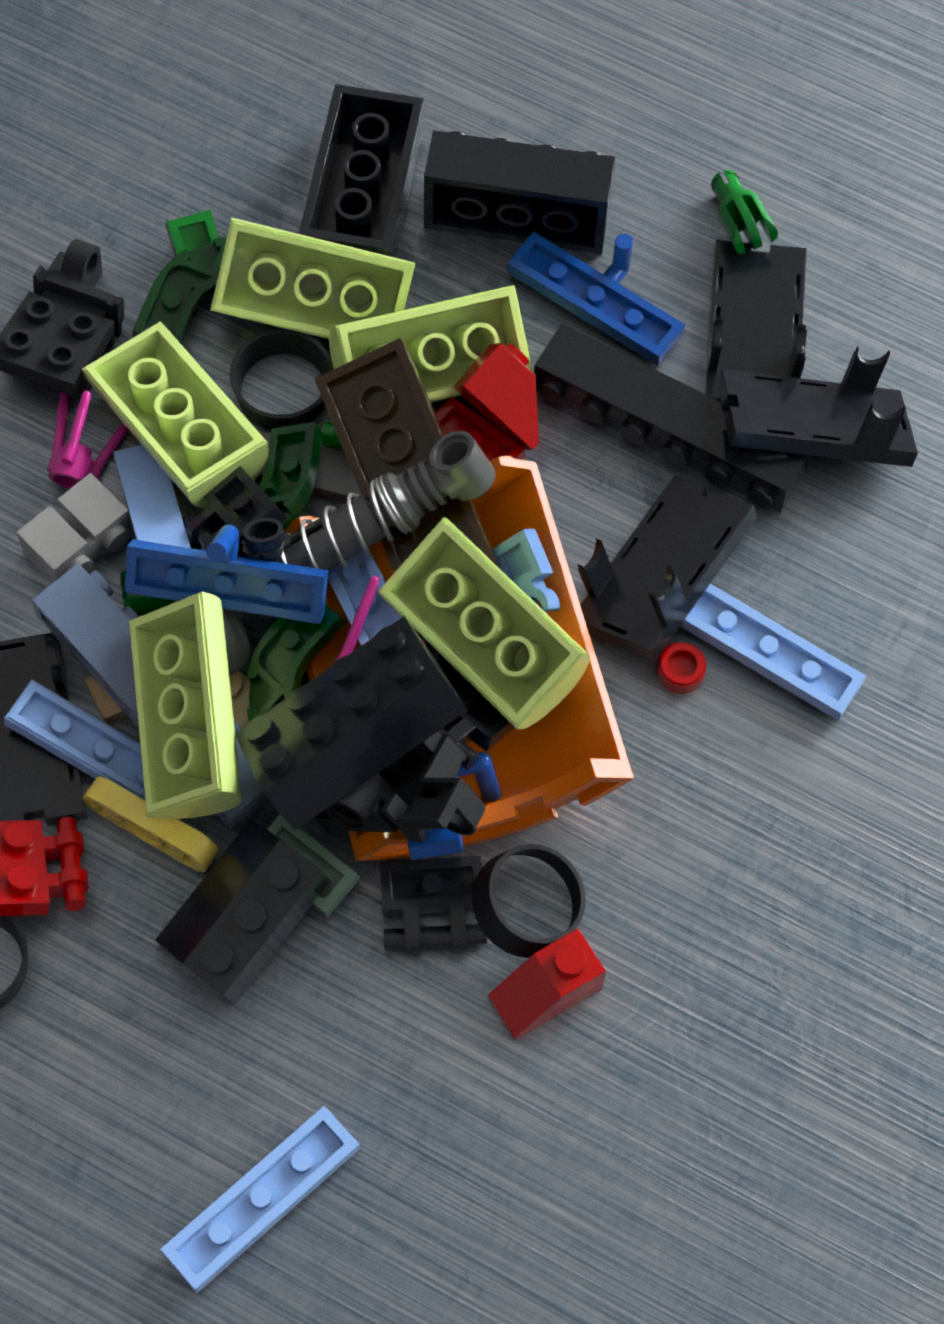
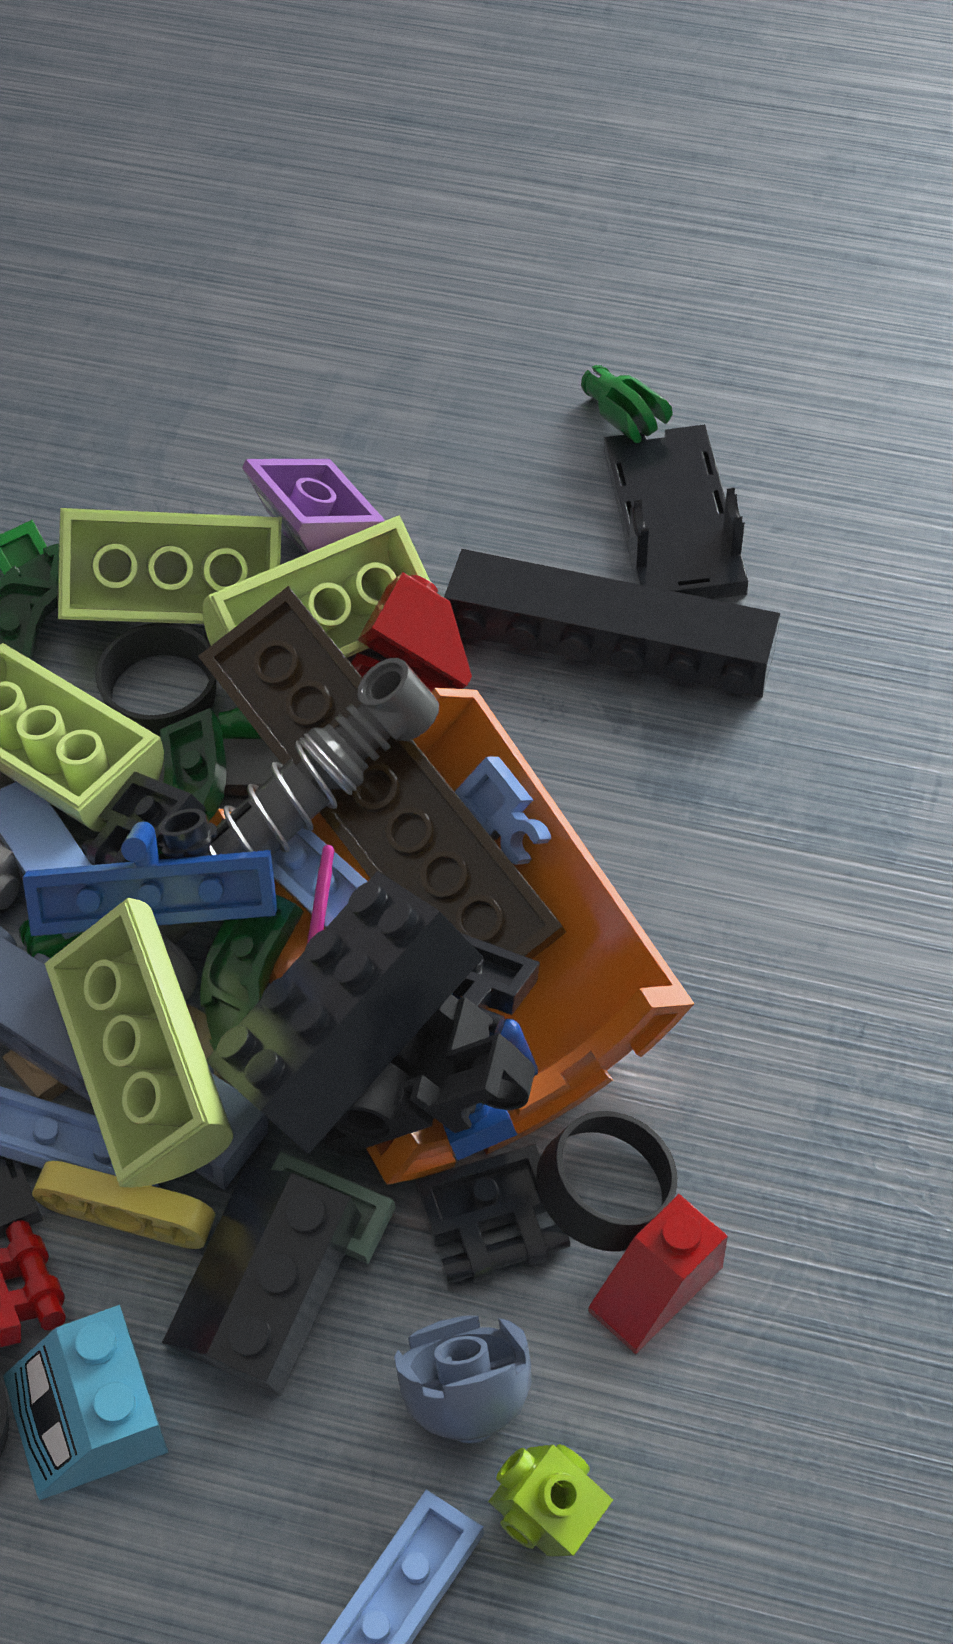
camera: 10 degrees left, 10 degrees down
black brick [299,84,424,258] -> none
yellowish green brick [378,517,590,729] -> none
black brick [424,130,616,254] -> none
blue plate [507,231,685,366] -> none
black piece [577,476,757,661] -> none
red tile [656,642,707,694] -> none
light blue plate [680,584,866,721] -> none
black piece [717,346,918,467] -> none
none -> medium azure slope [3,1305,169,1500]
none -> medium lavender slope [242,459,385,555]
none -> sand blue cylinder [394,1316,531,1443]
none -> lime brick [488,1444,613,1556]

